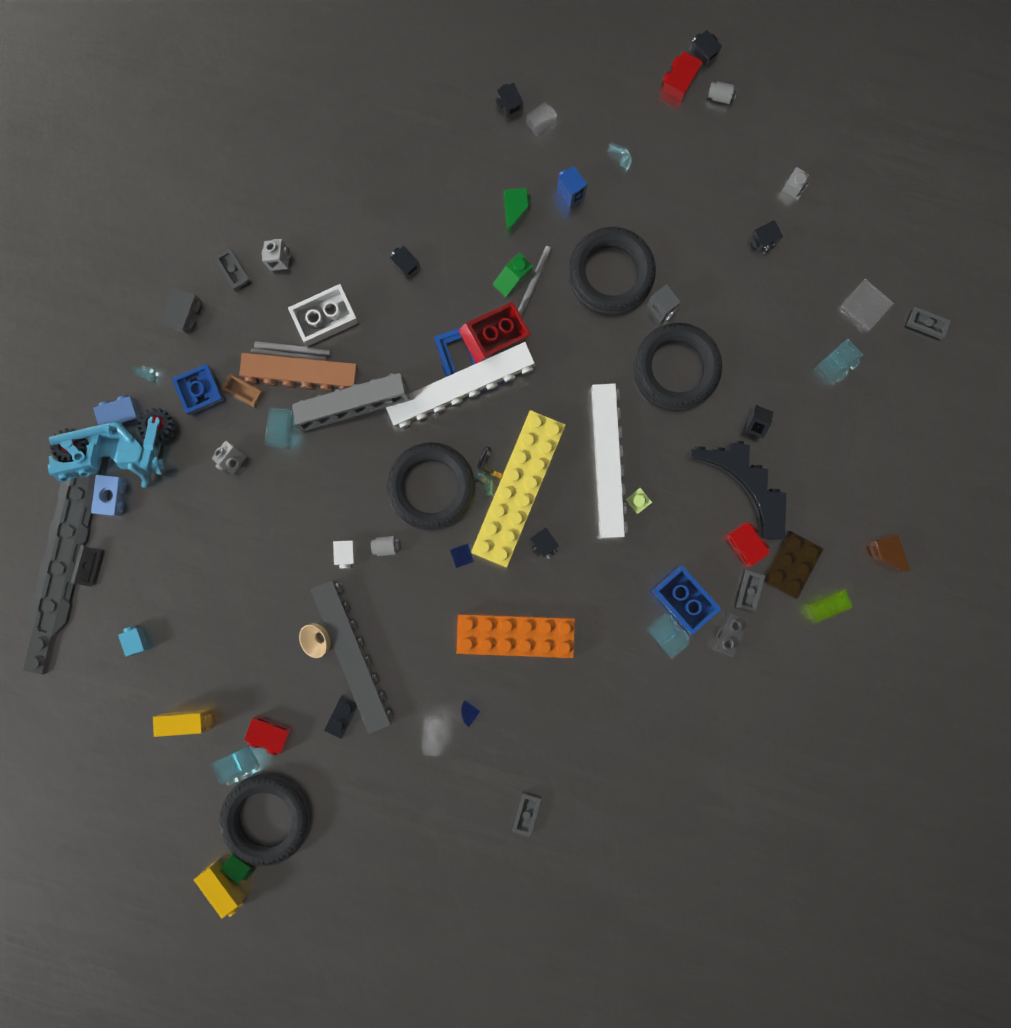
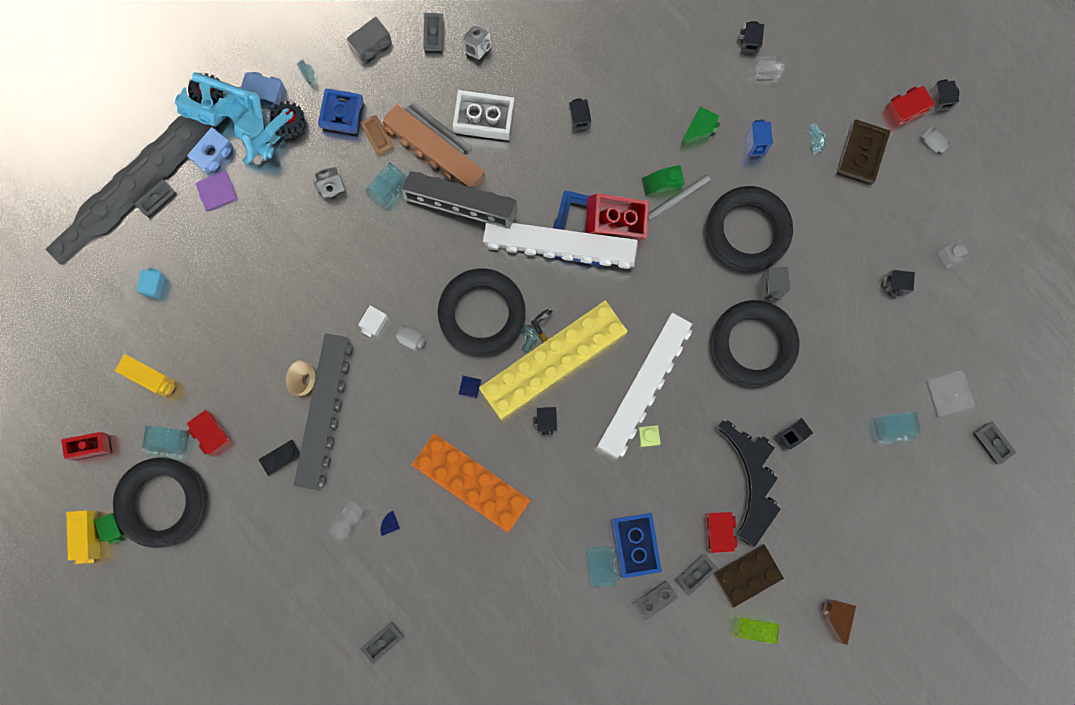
camera: 25 degrees right, 5 degrees down
none -> red brick [61,432,110,460]
none -> medium lavender piece [195,171,237,211]
none -> dark brown plate [838,119,890,184]

